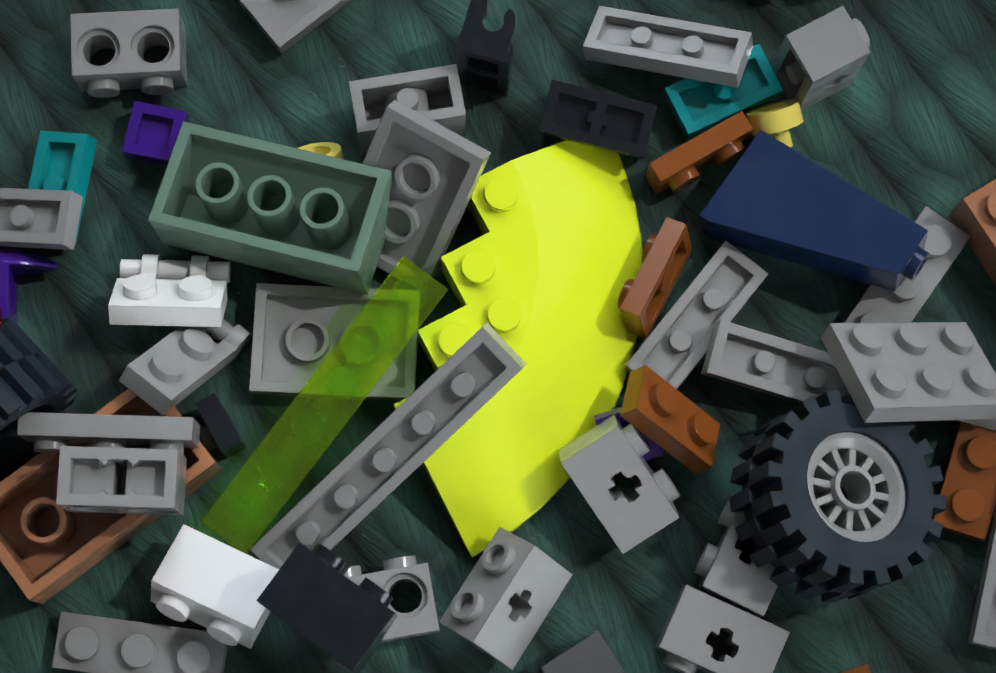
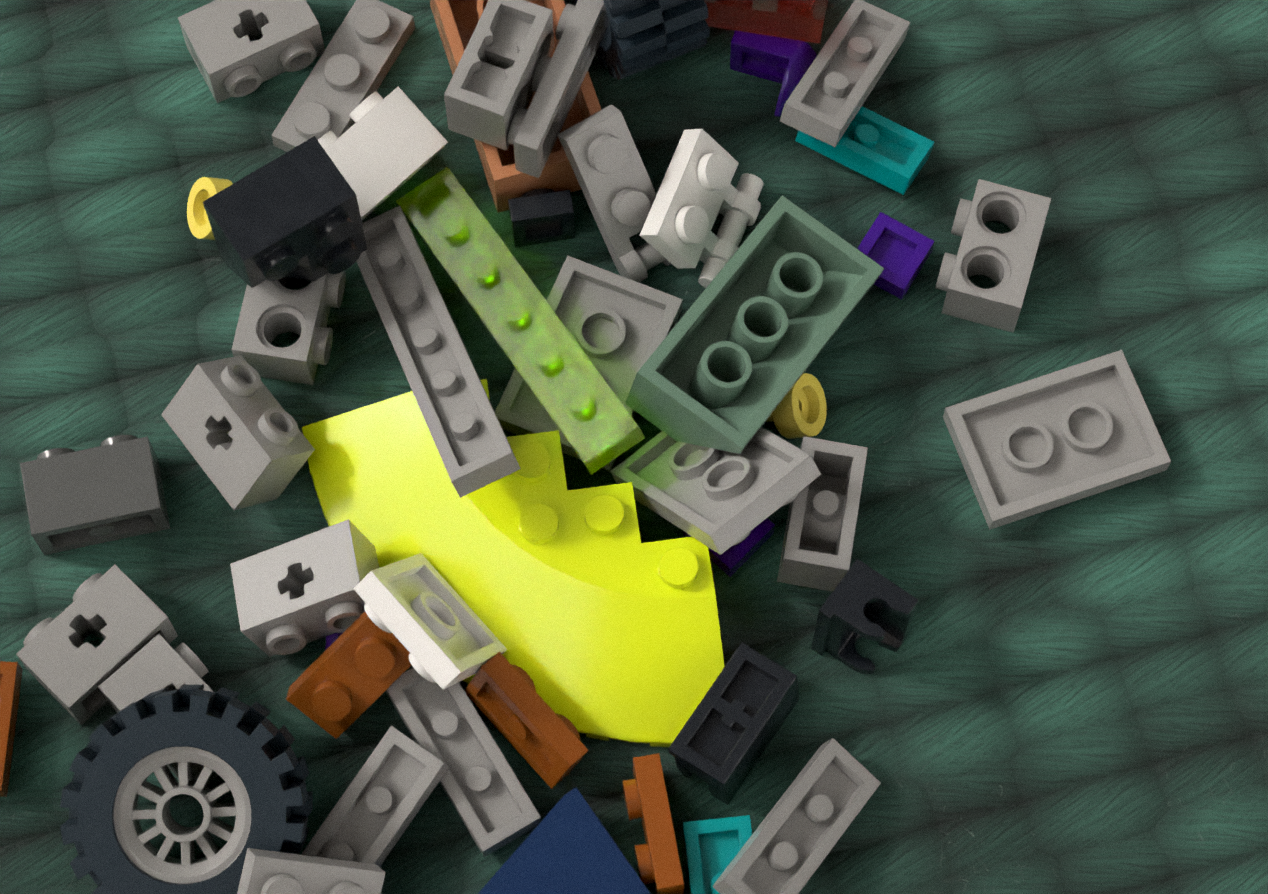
camera: 115 degrees right, 10 degrees down
none -> white plate [354,553,507,690]

